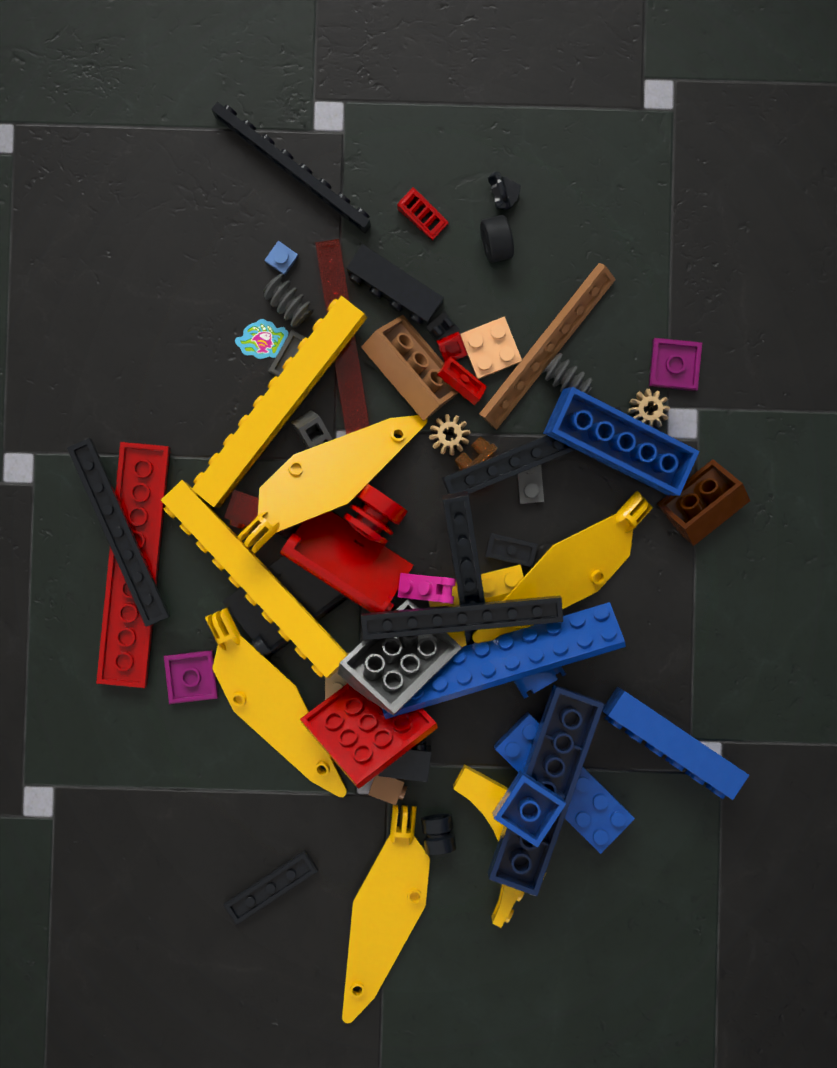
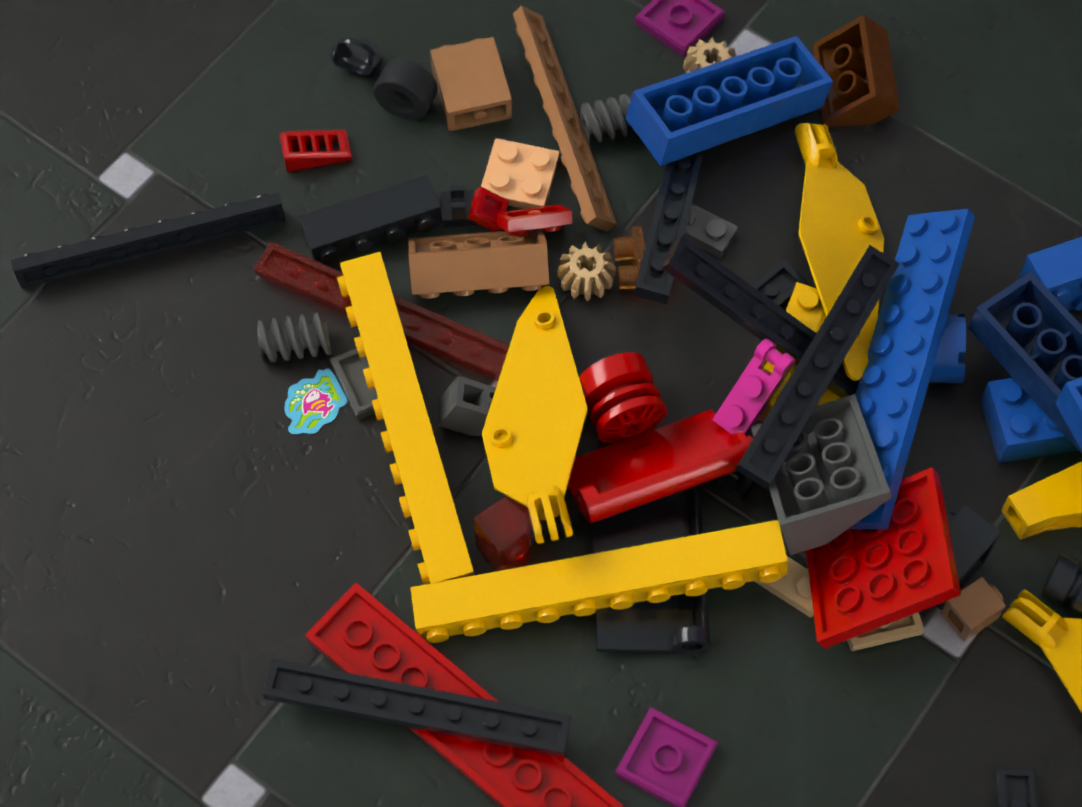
camera: 55 degrees left, 25 degrees down
yellow wing [205,608,347,797] -> none
medium blue plate [265,241,299,276] -> none
none -> medium nougat brick [430,37,512,131]

